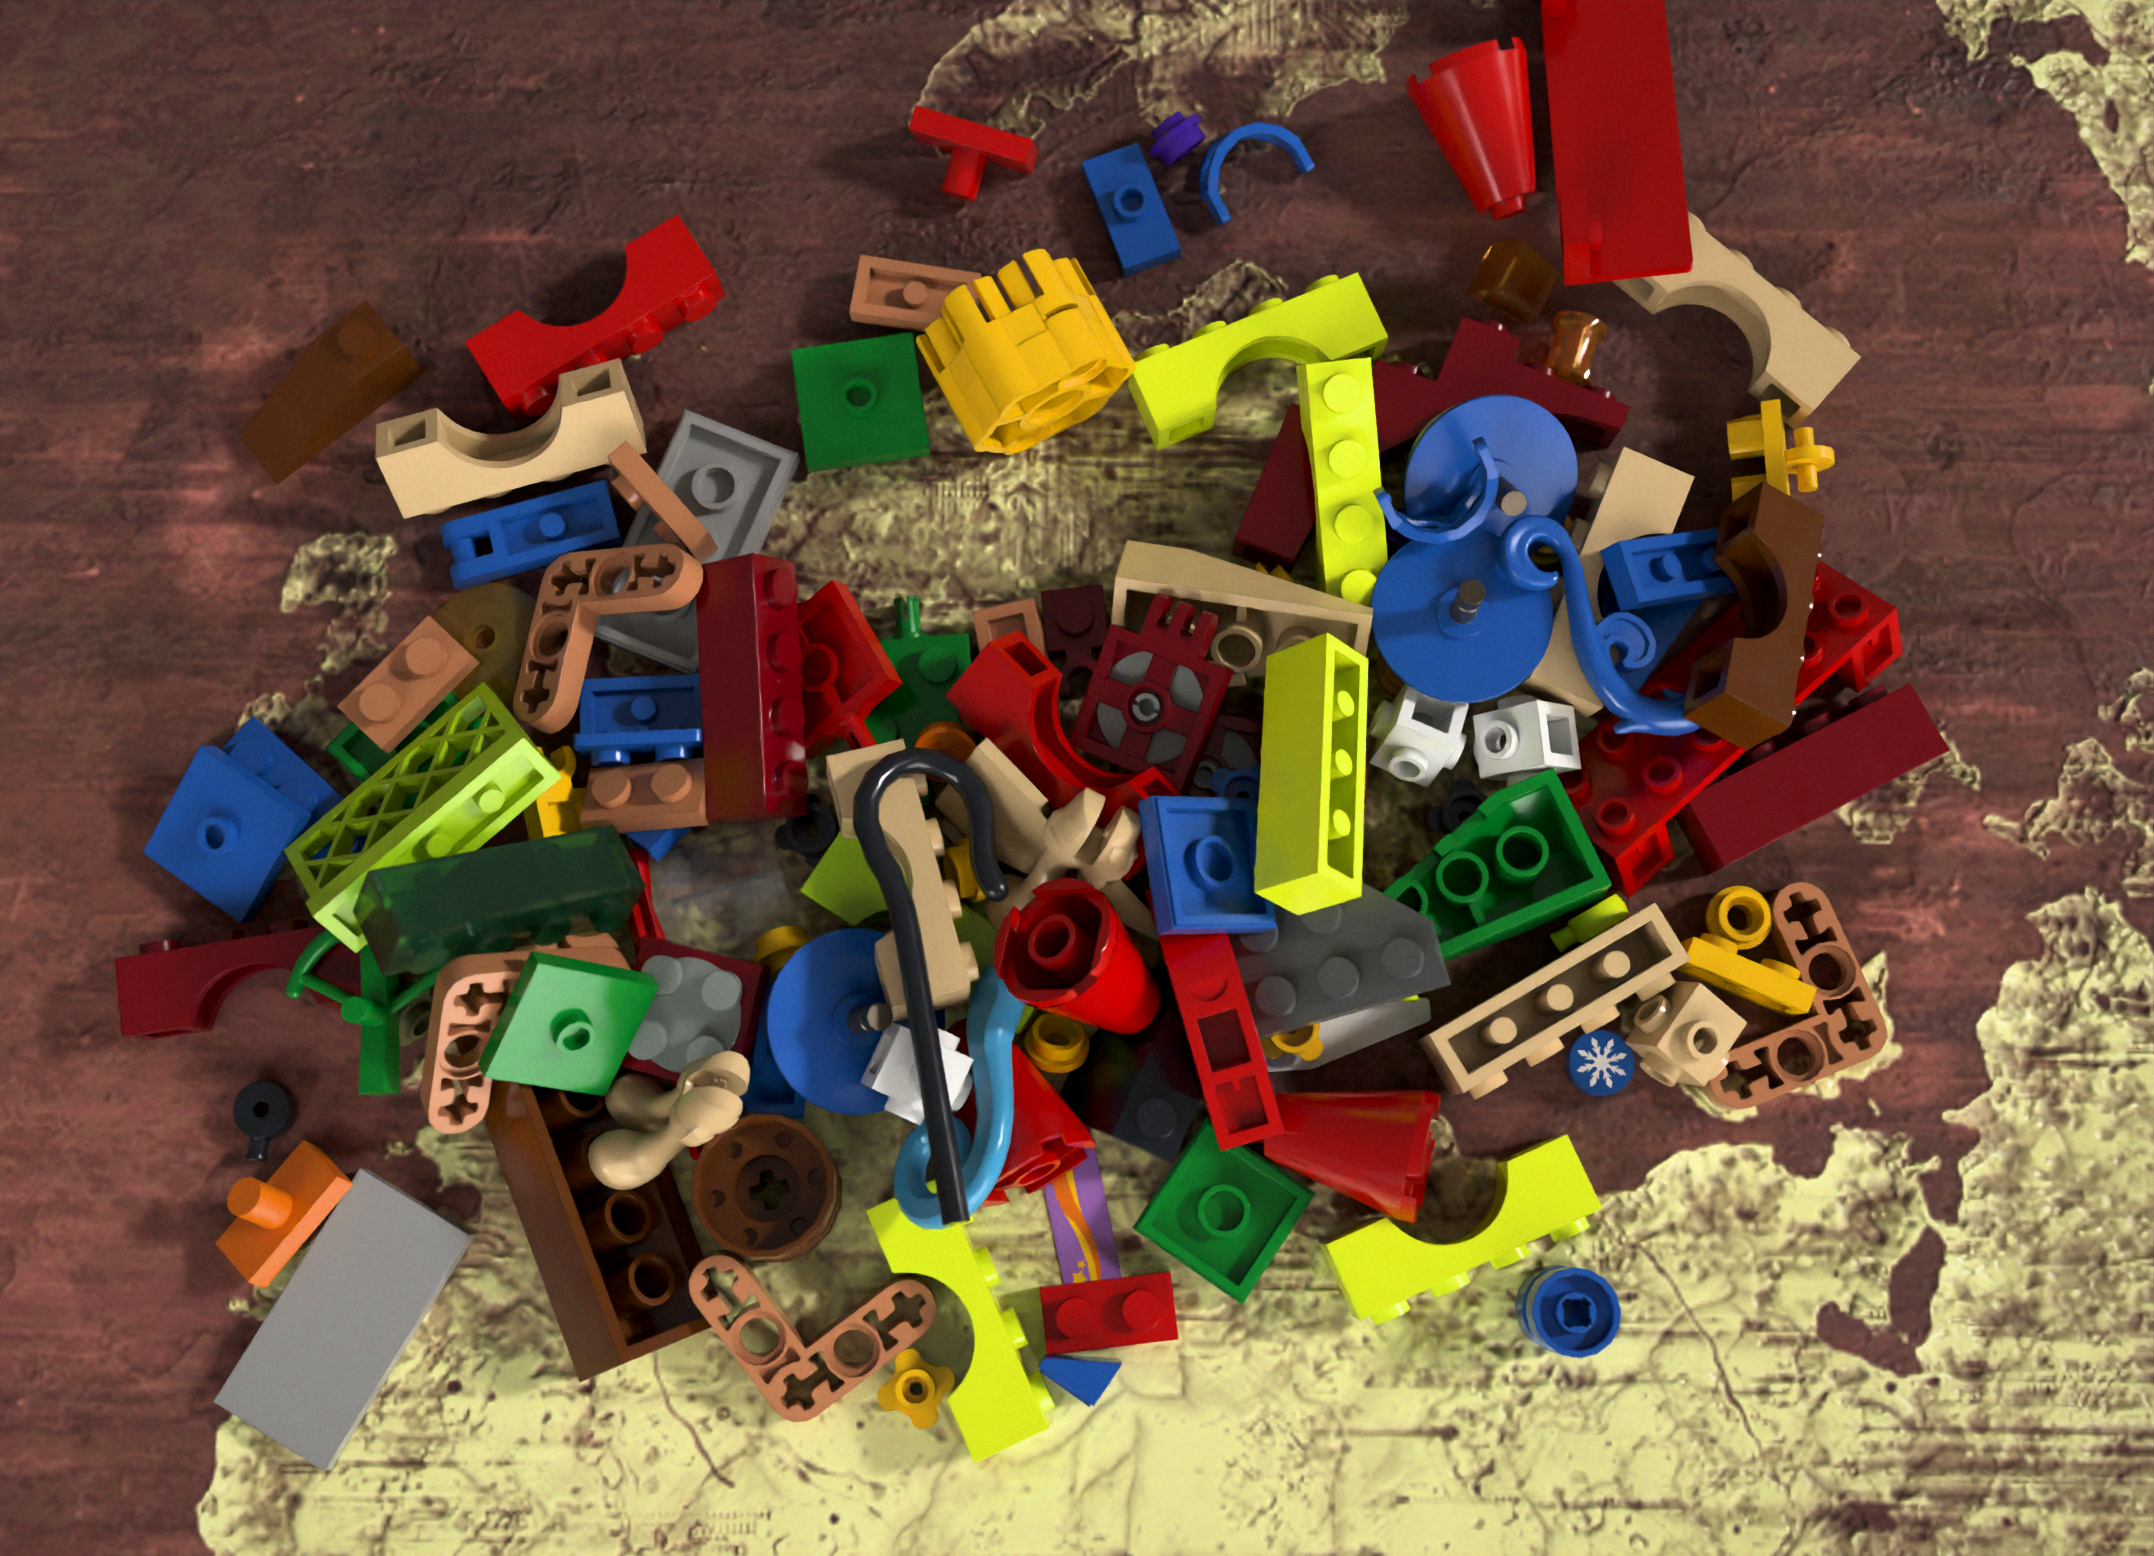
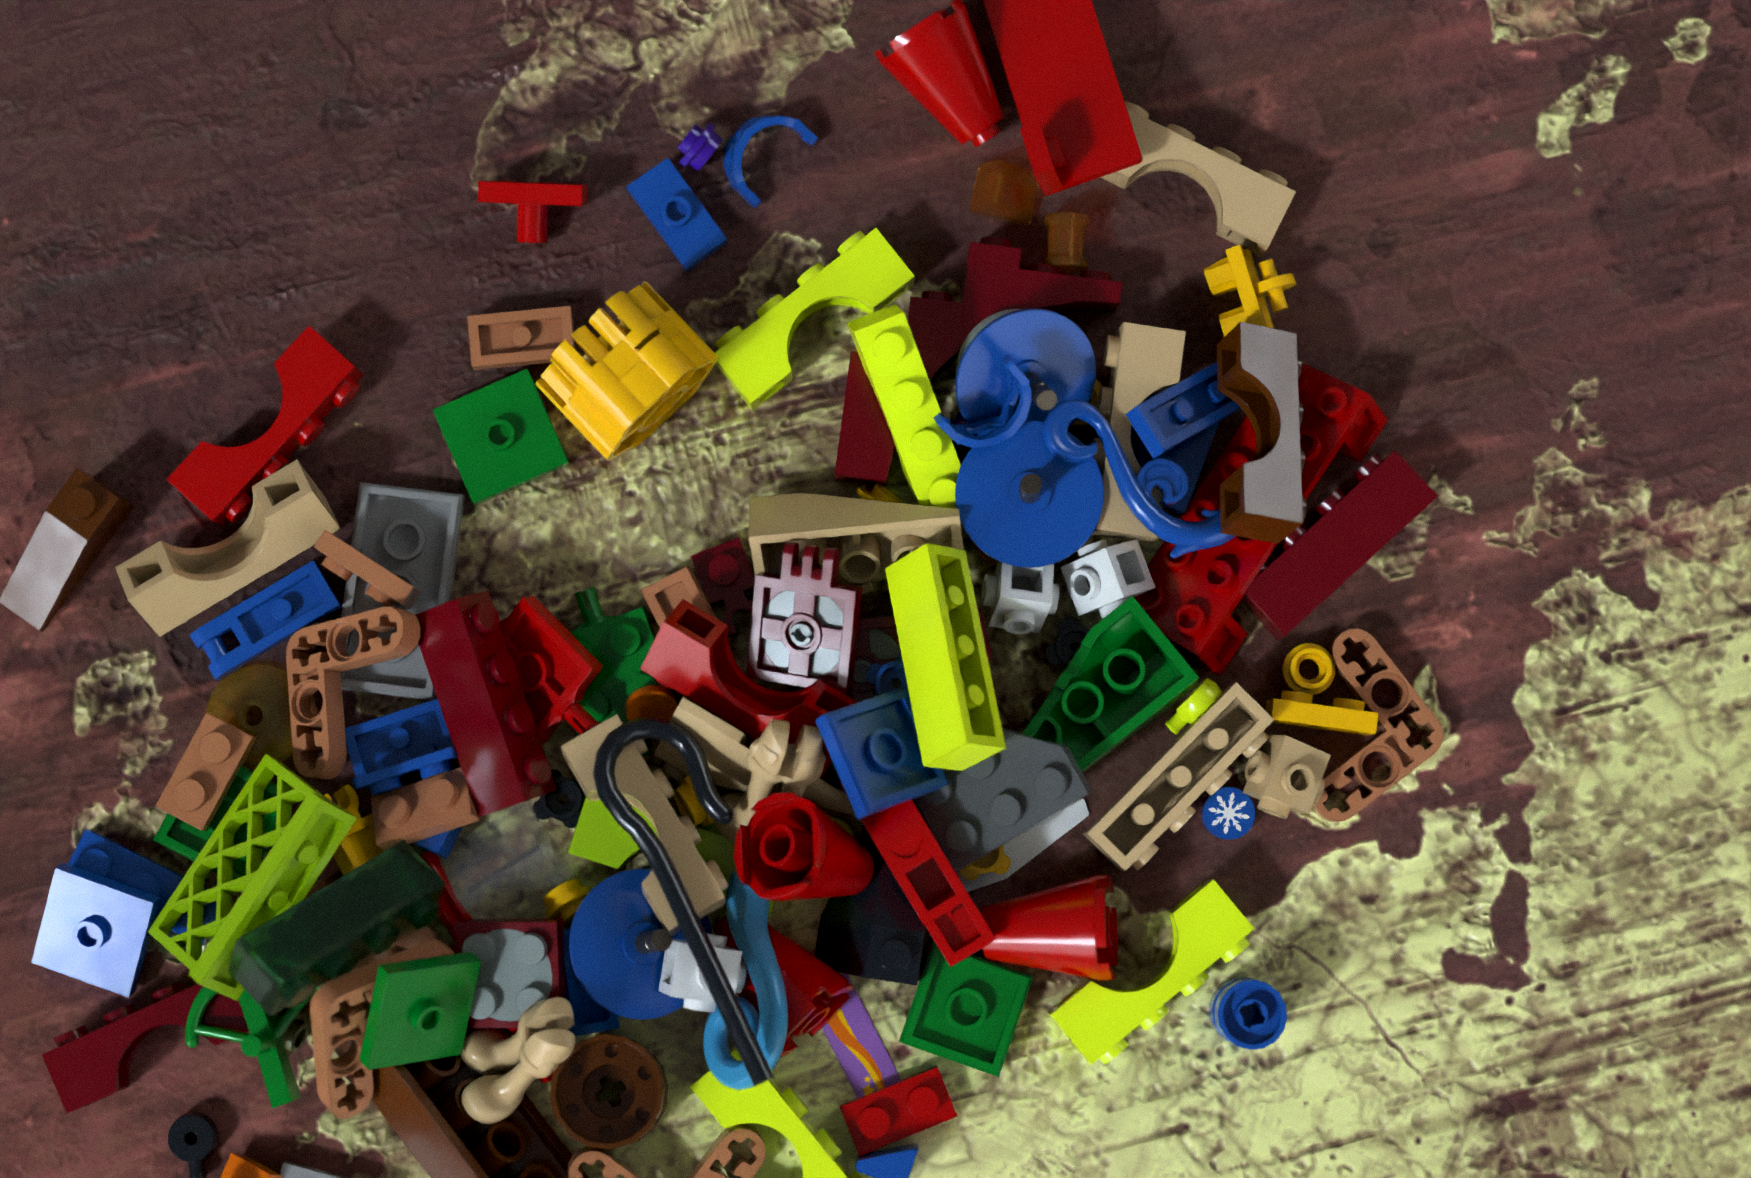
camera: 20 degrees left, 5 degrees up
yellow plate [1024,1013,1089,1073] -> none

